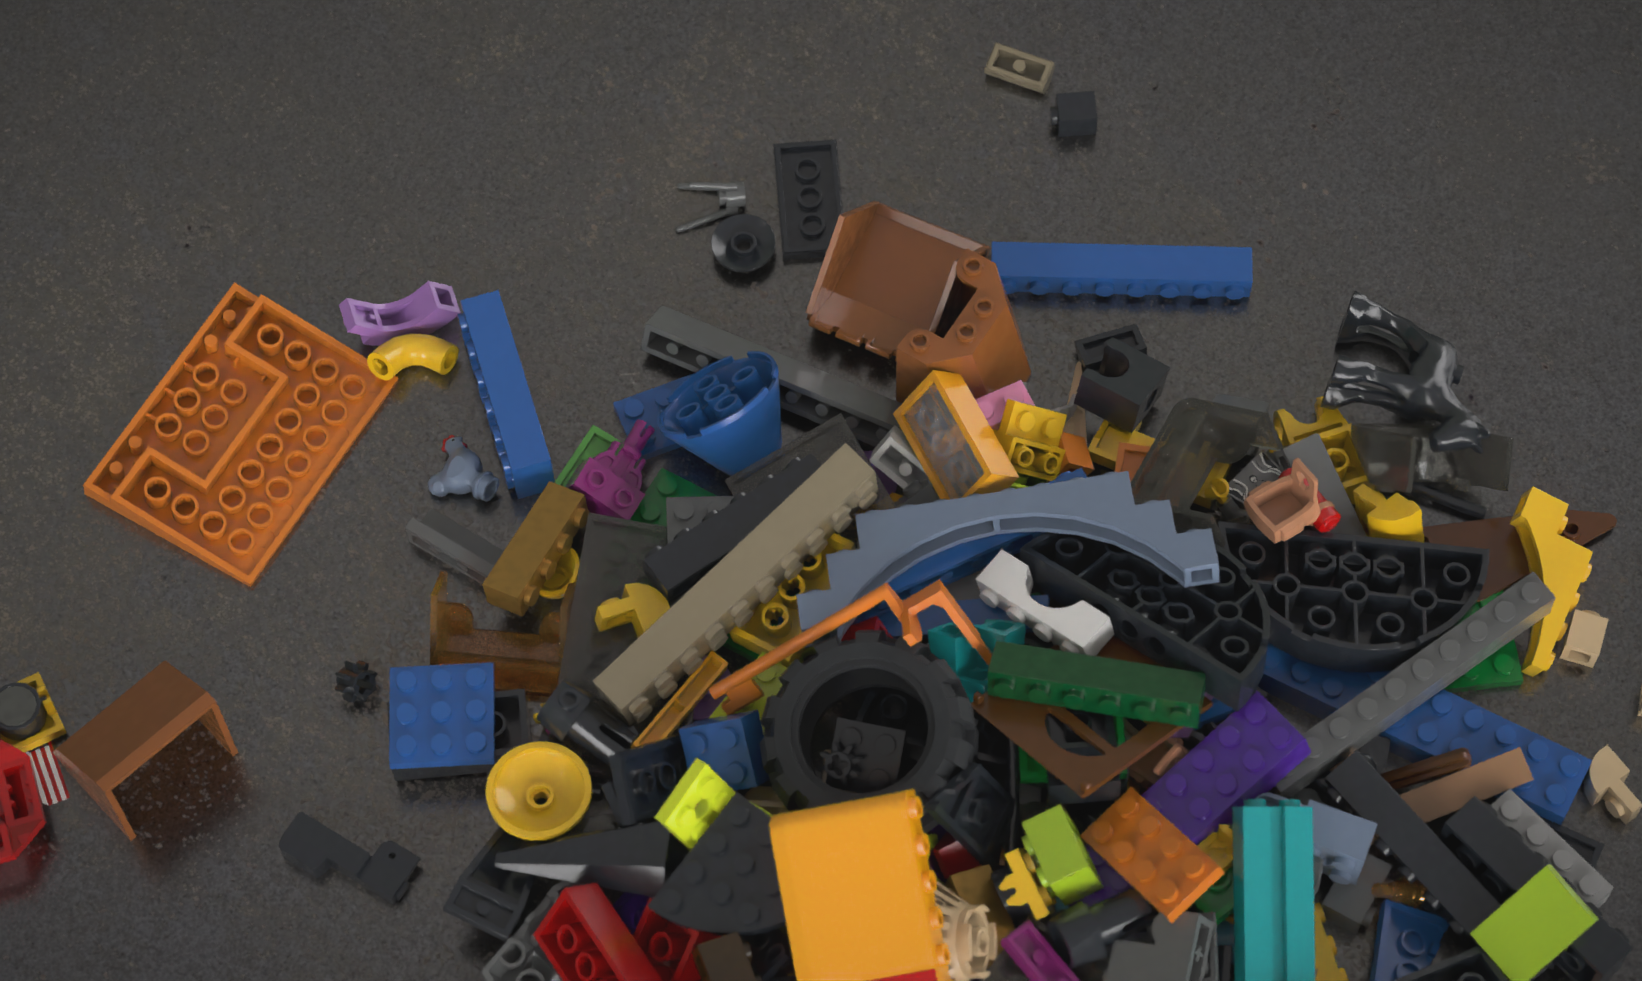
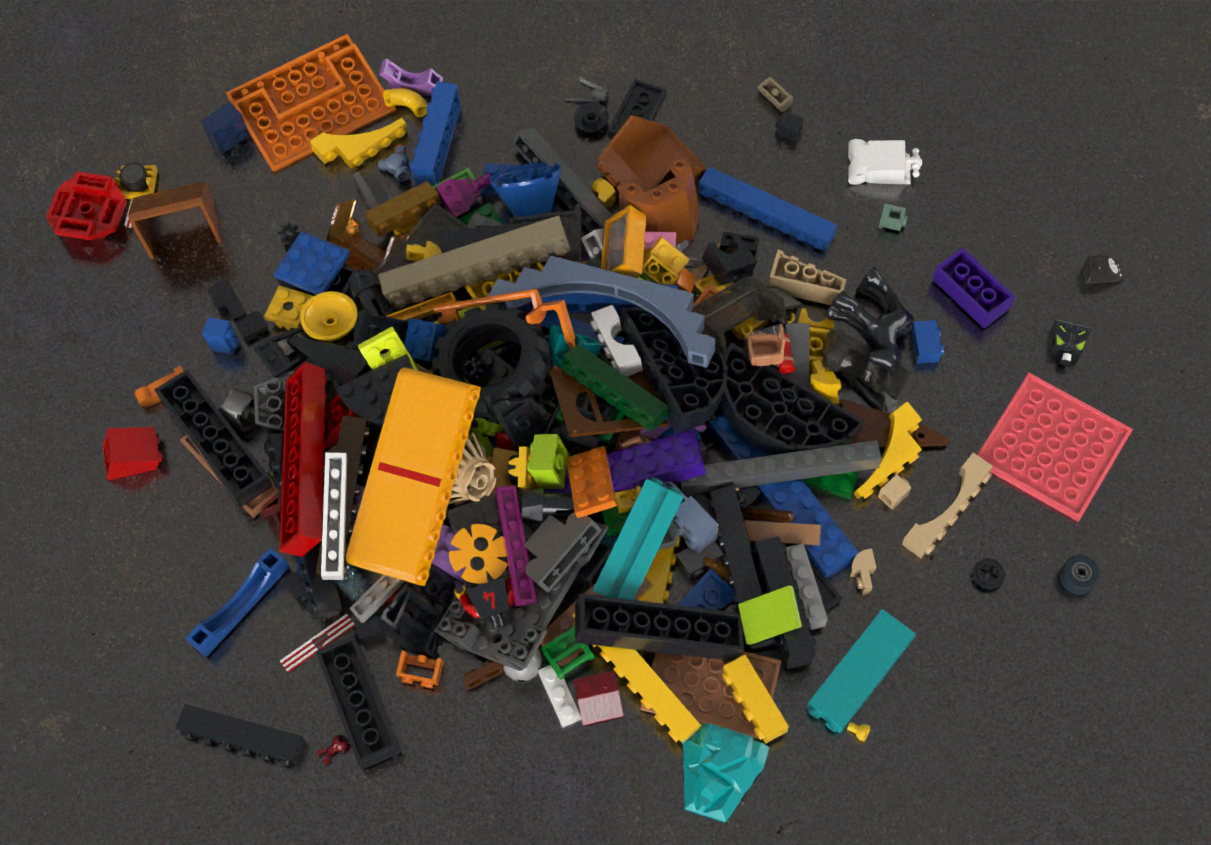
camera: 30 degrees right, 0 degrees up
none -> dark blue brick [201,102,249,154]
none -> blue brick [202,317,239,355]
none -> yellow piece [264,286,313,331]
none -> yellow arch [310,118,407,169]
none -> yellow rock [591,178,618,208]
none -> tan wedge [768,250,846,305]
none -> white piece [848,139,922,185]
none -> sand green brick [878,204,908,231]
none -> blue brick [911,320,944,364]
none -> dark purple brick [932,247,1015,328]

